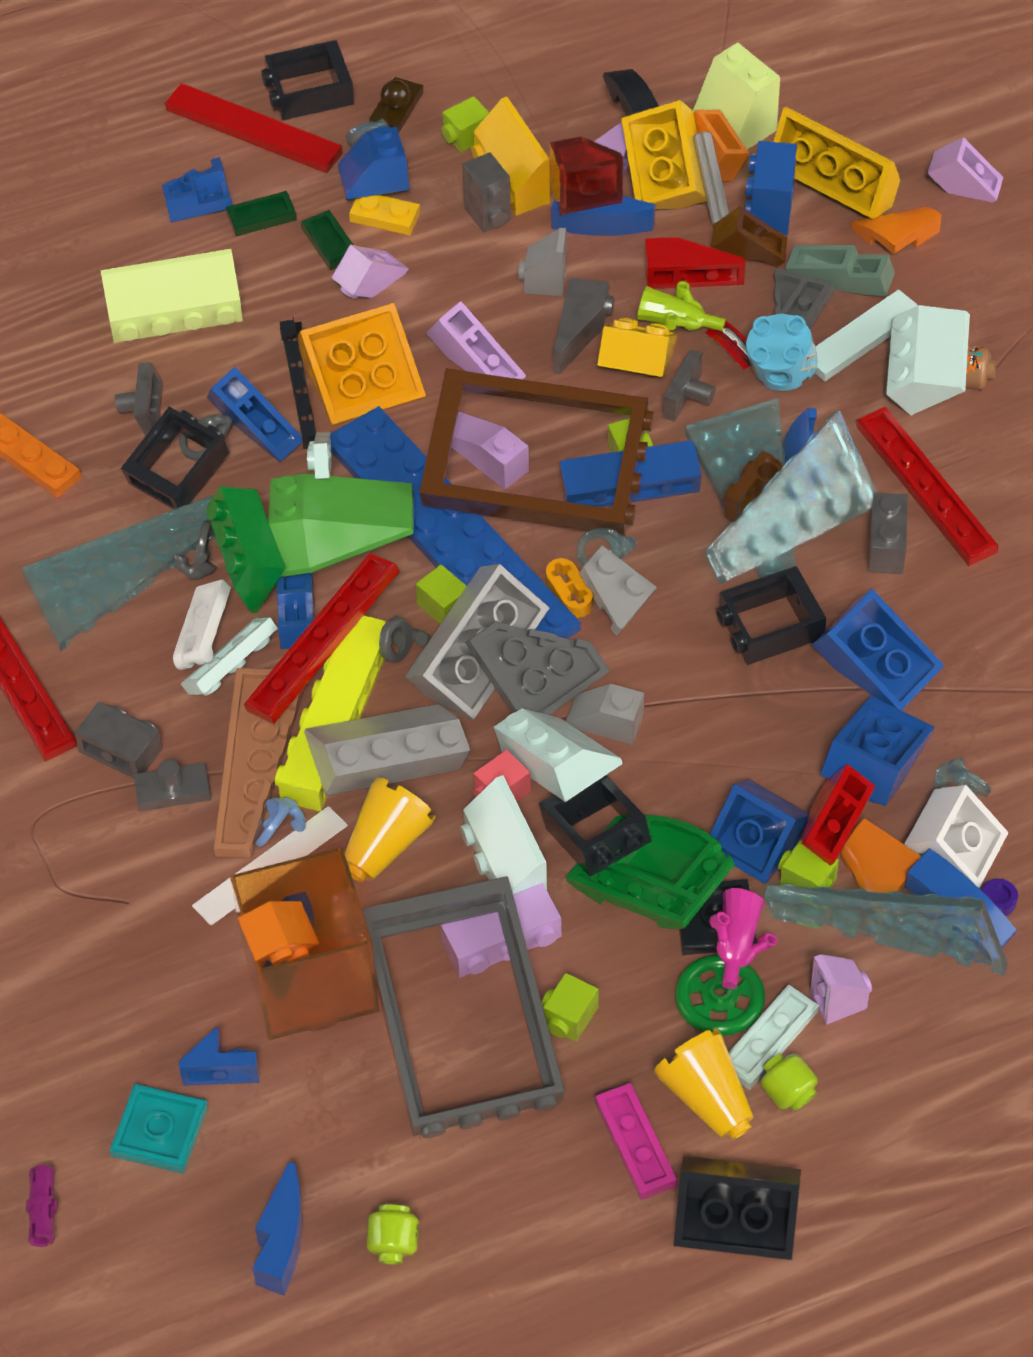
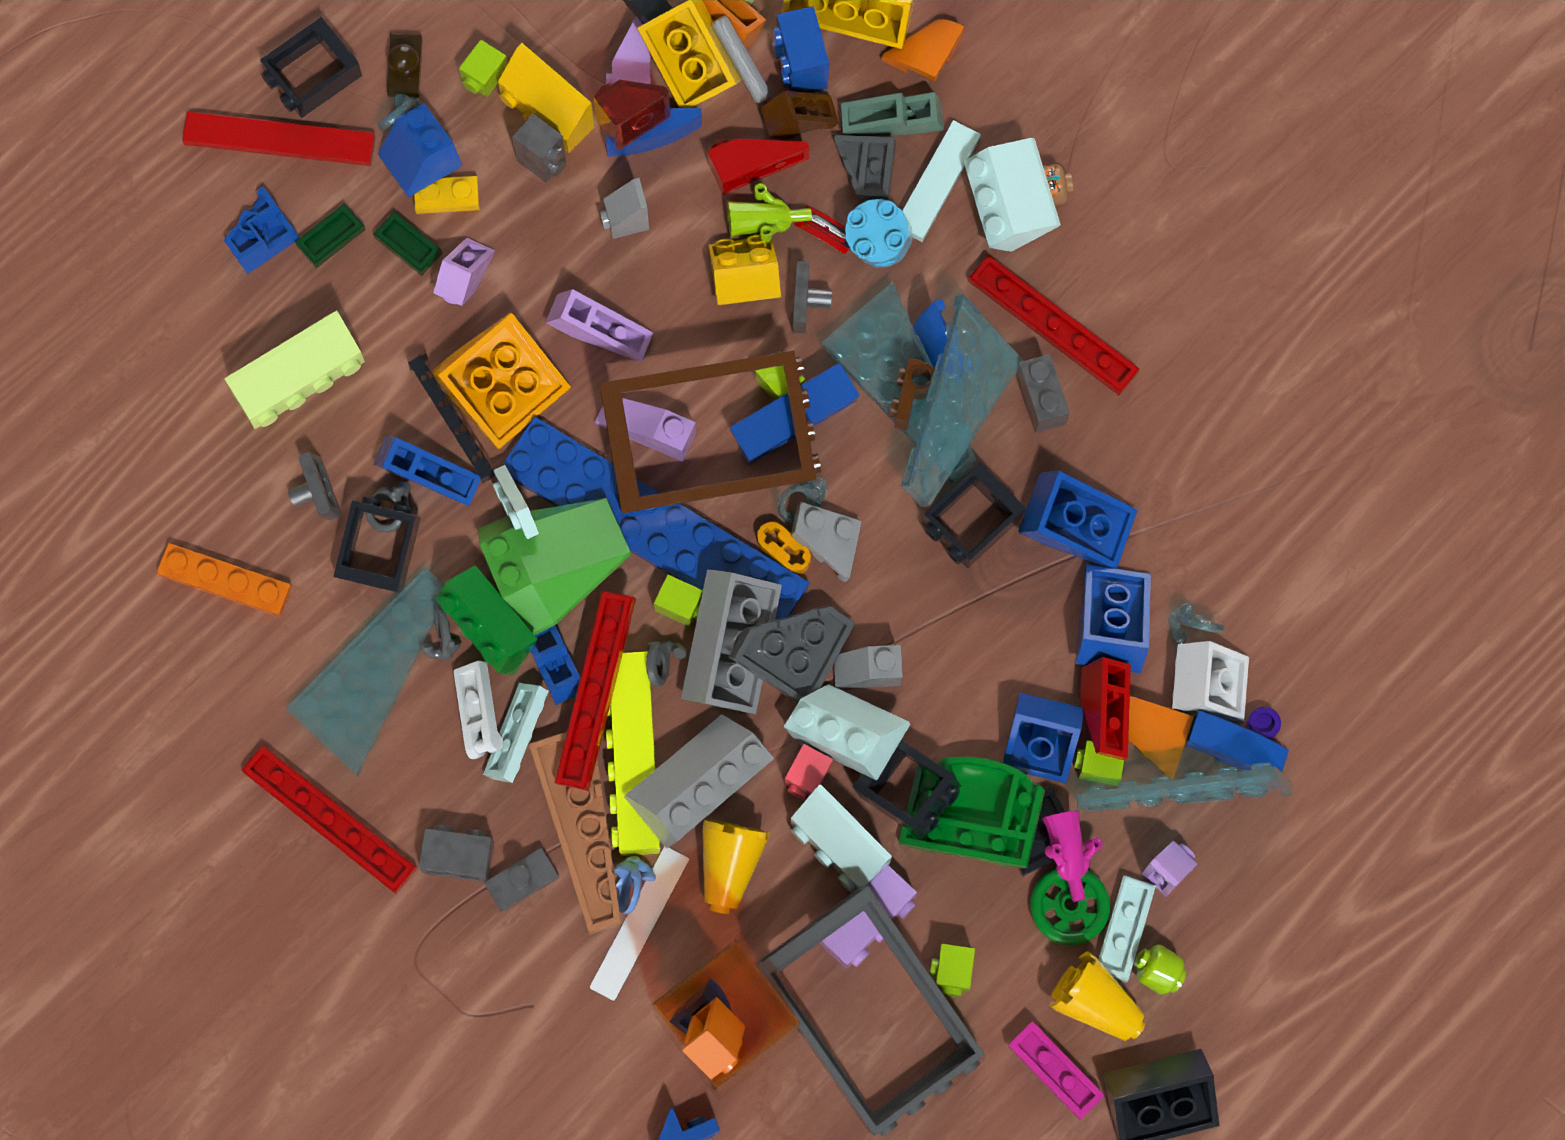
camera: 25 degrees left, 20 degrees up
flat silver slope [553,277,614,374] -> none

